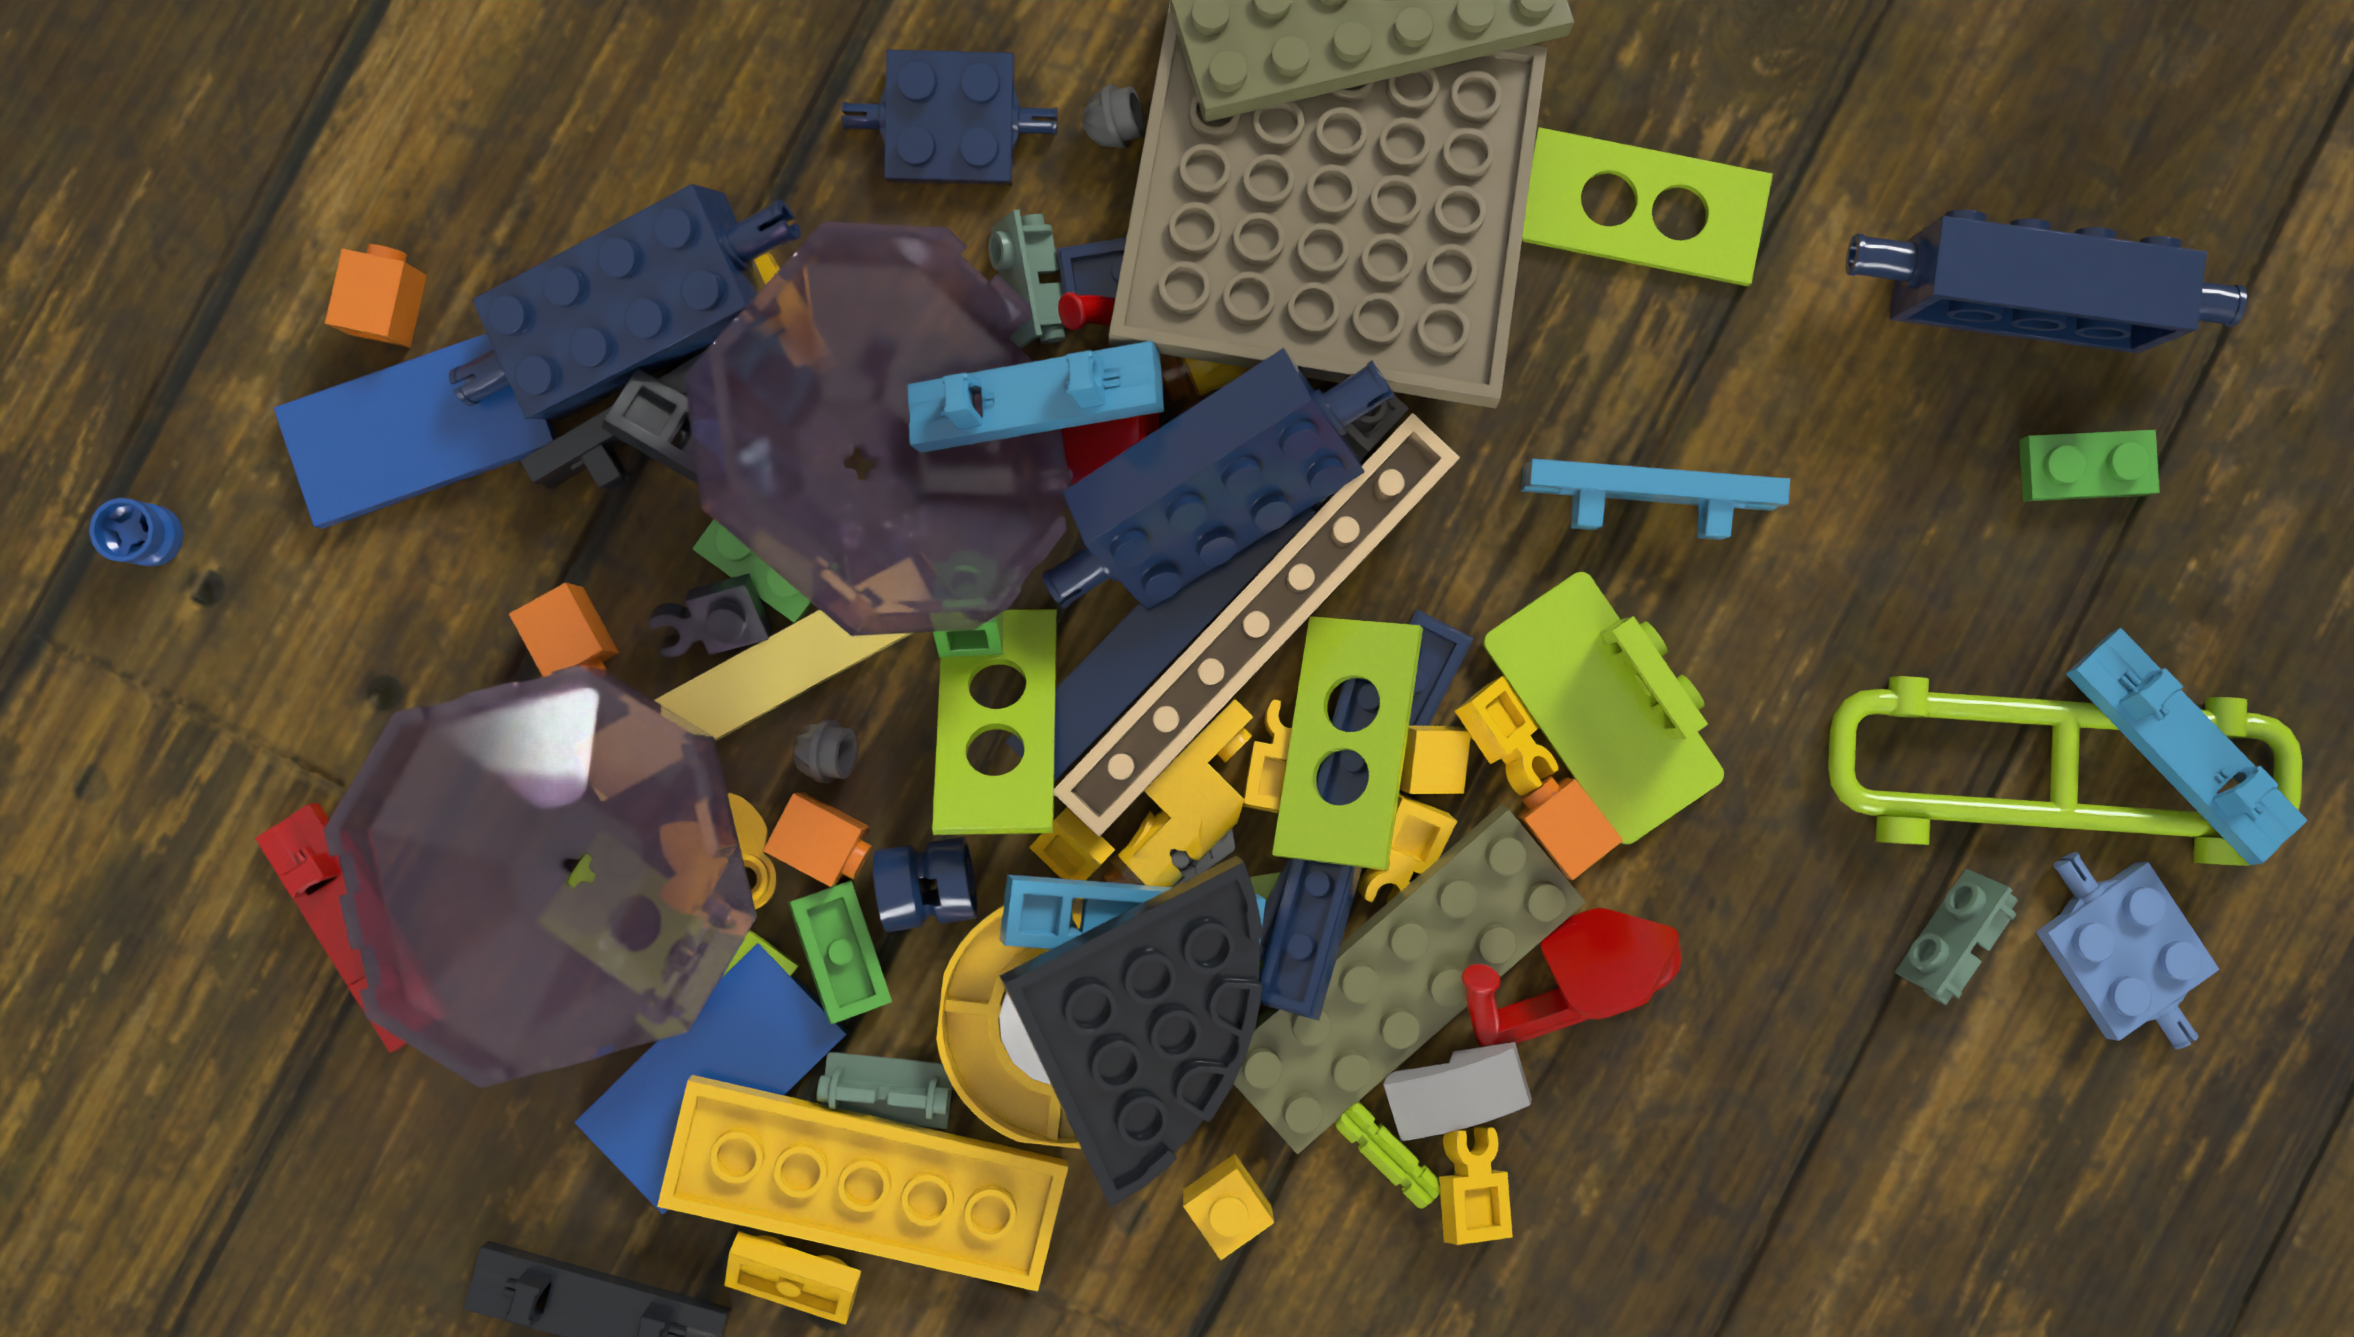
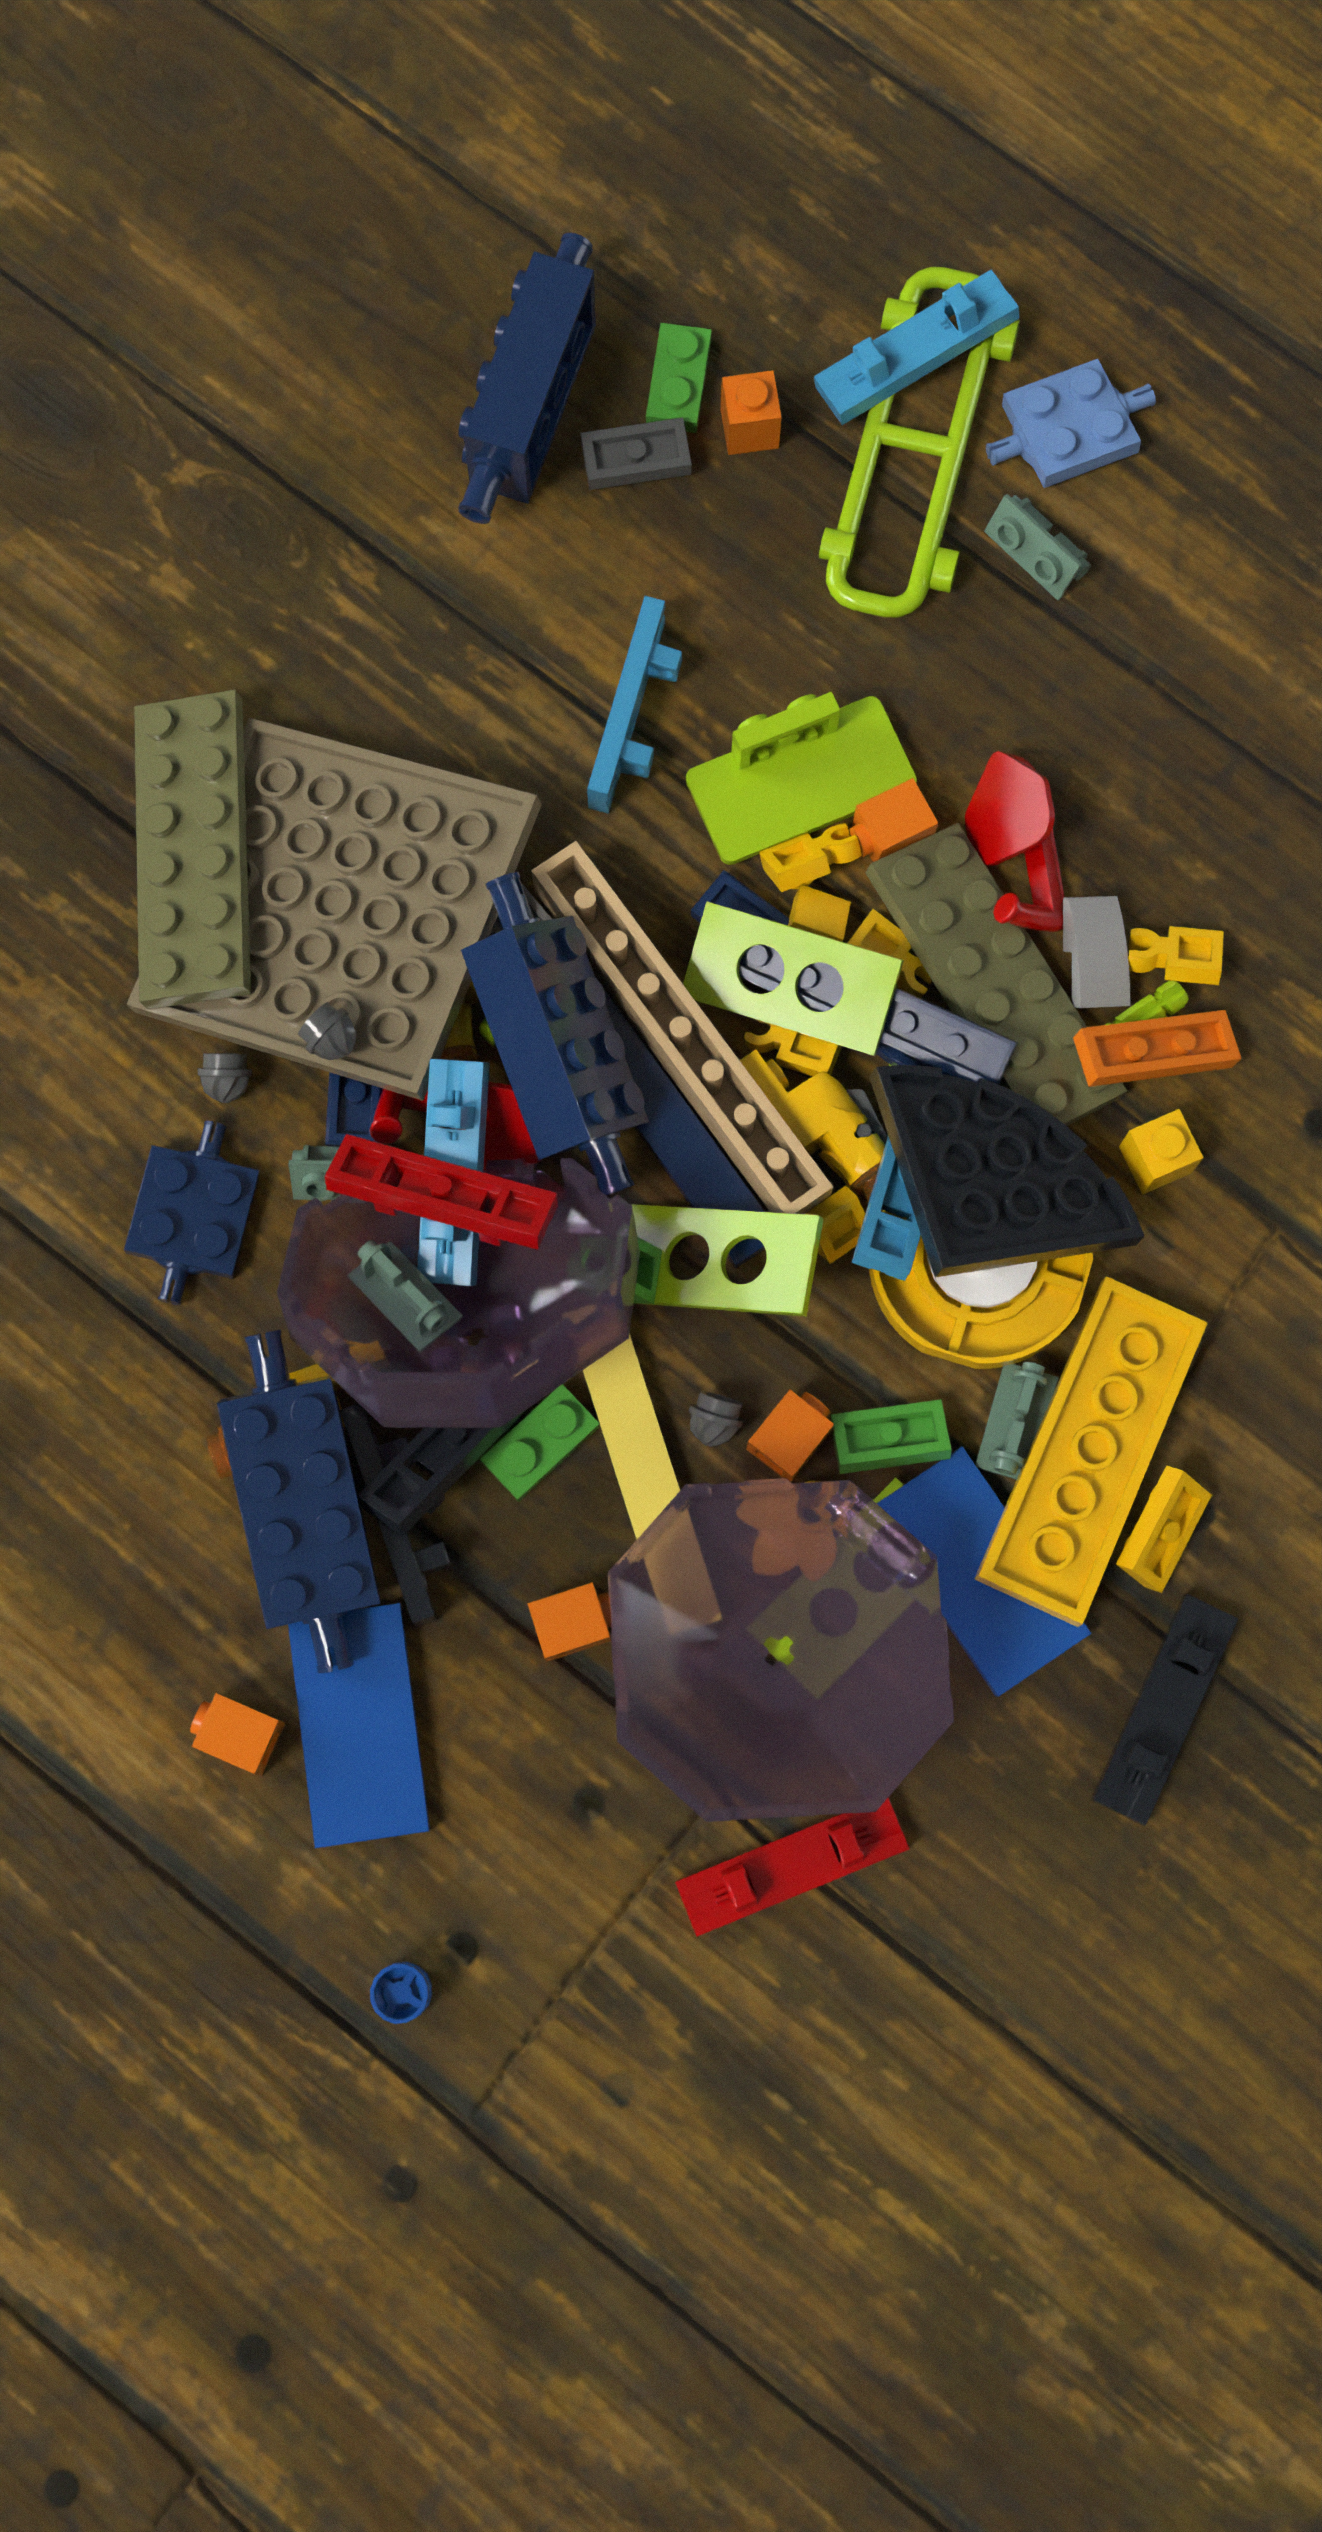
camera: 85 degrees left, 10 degrees down
black plate [647,573,772,657] -> none
dark blue wheel [873,836,978,932] -> none
lime piece [1522,127,1773,286] -> none
none -> dark grey plate [298,1002,357,1060]
none -> red hinge [324,1134,558,1250]
none -> sand green hinge [347,1240,463,1353]
none -> dark grey plate [580,417,692,490]
none -> orange brick [720,370,782,455]
none -> orange plate [1073,1010,1242,1087]

